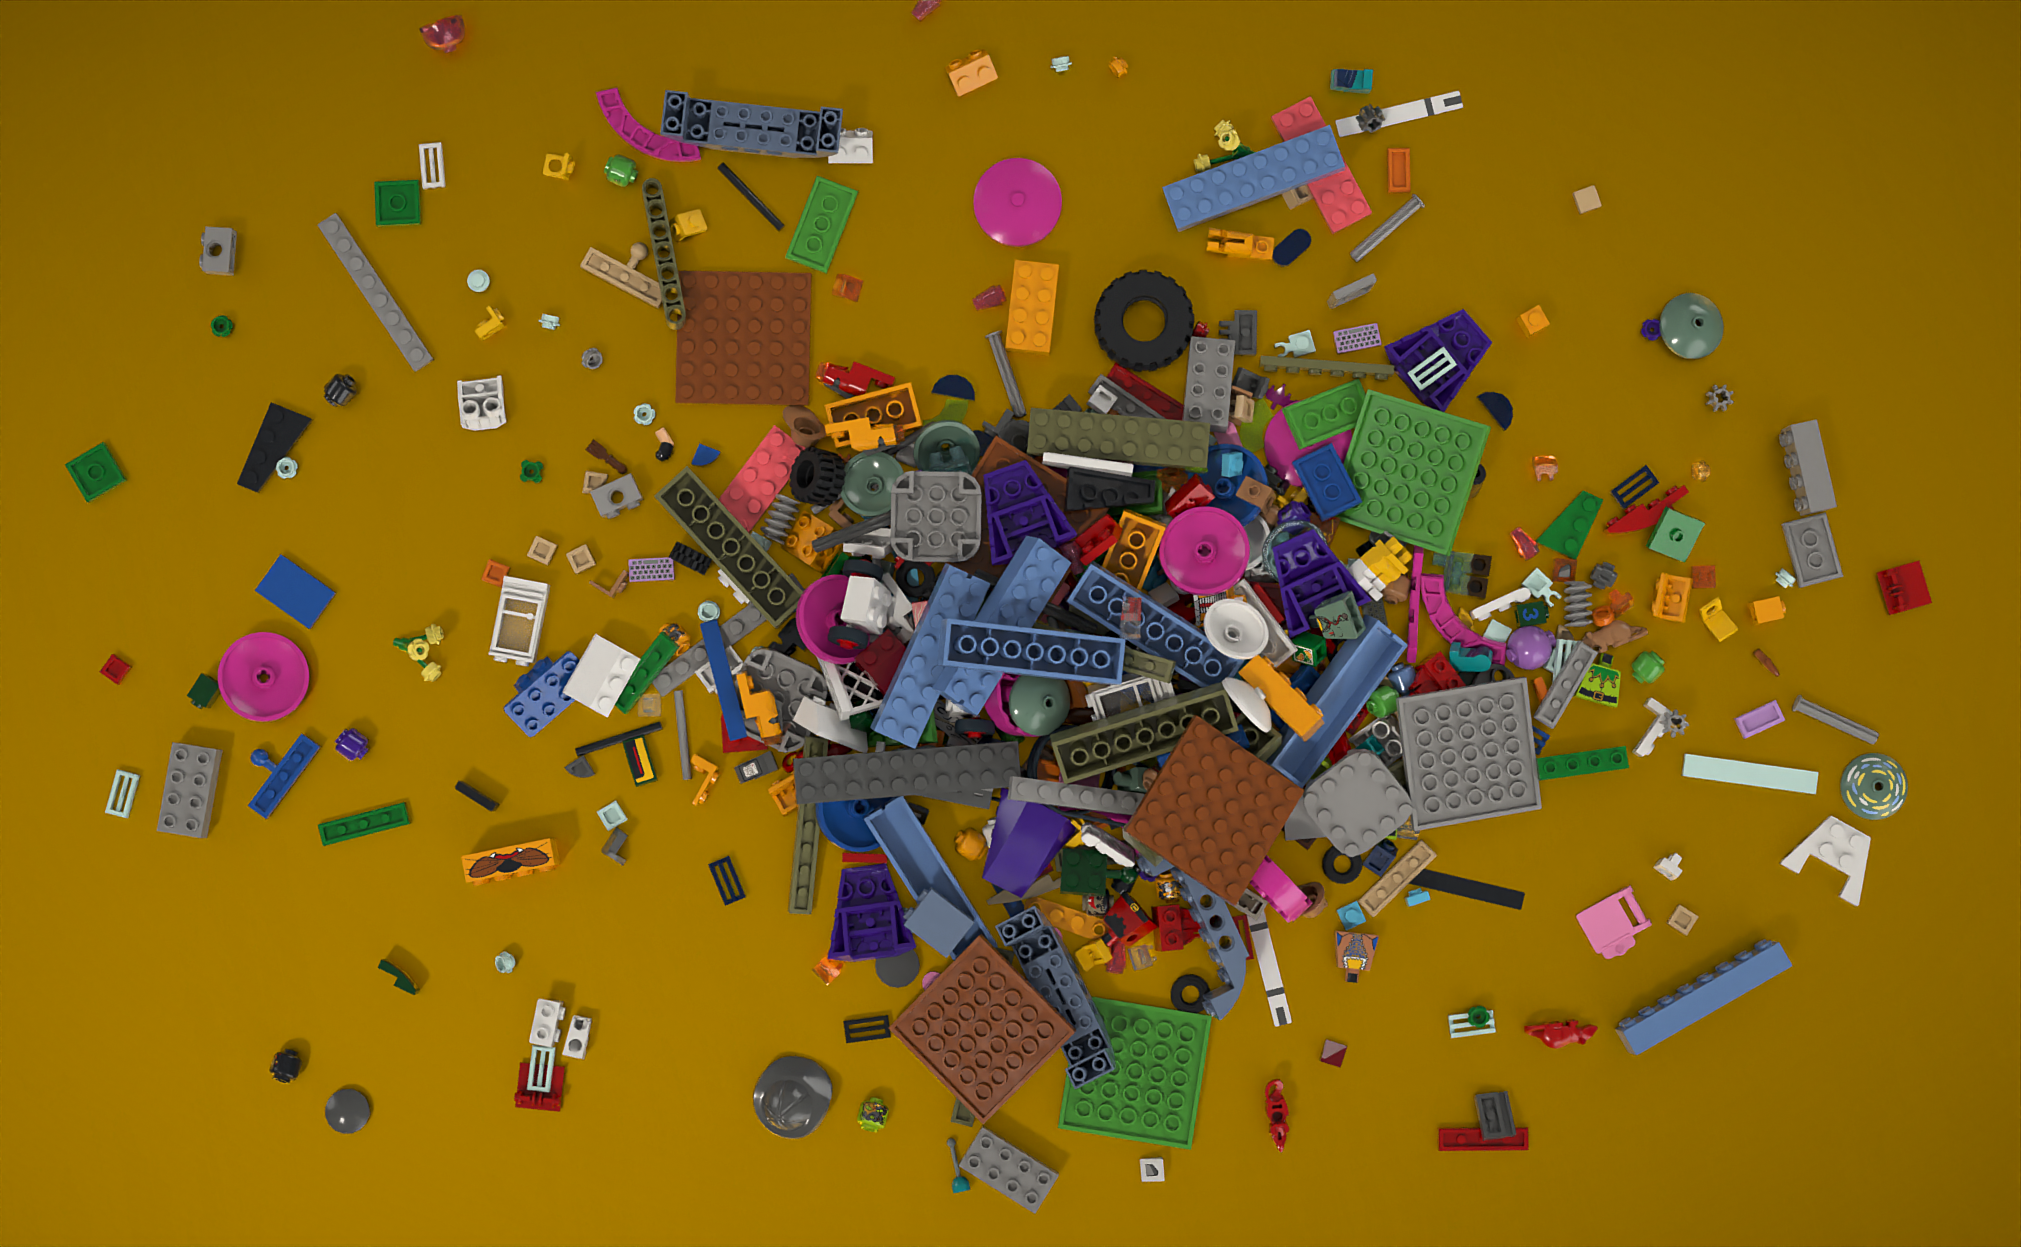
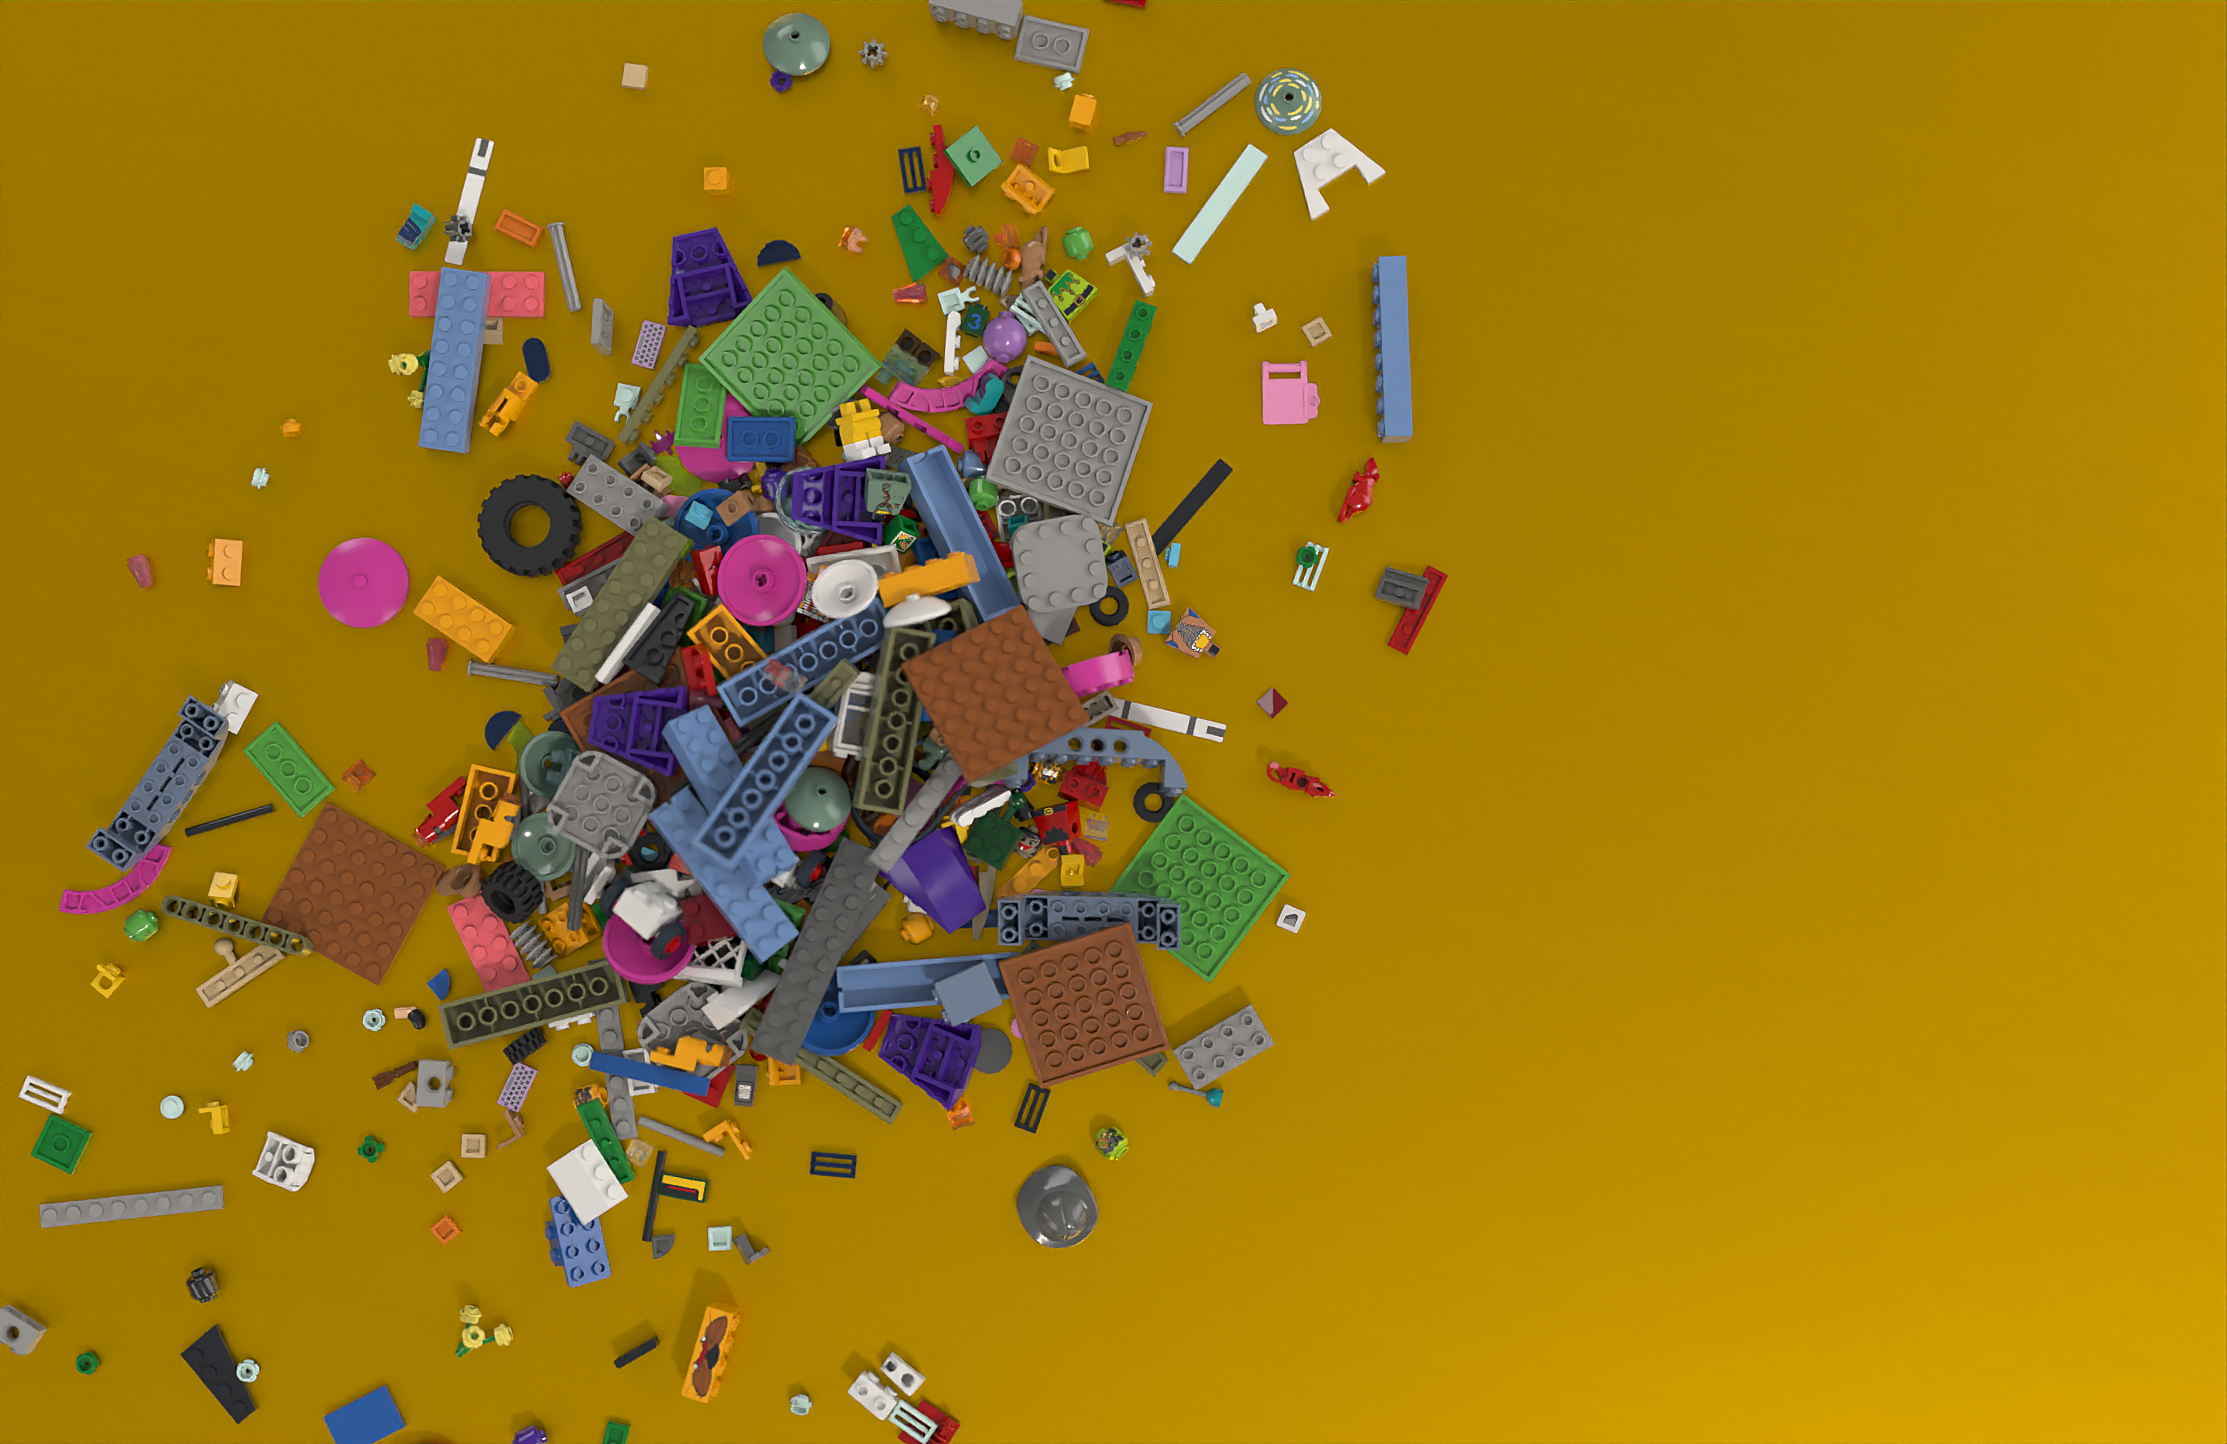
camera: 60 degrees left, 0 degrees up
white door [488,576,551,667] -> none
light aqua tile [1408,347,1457,391] -> none

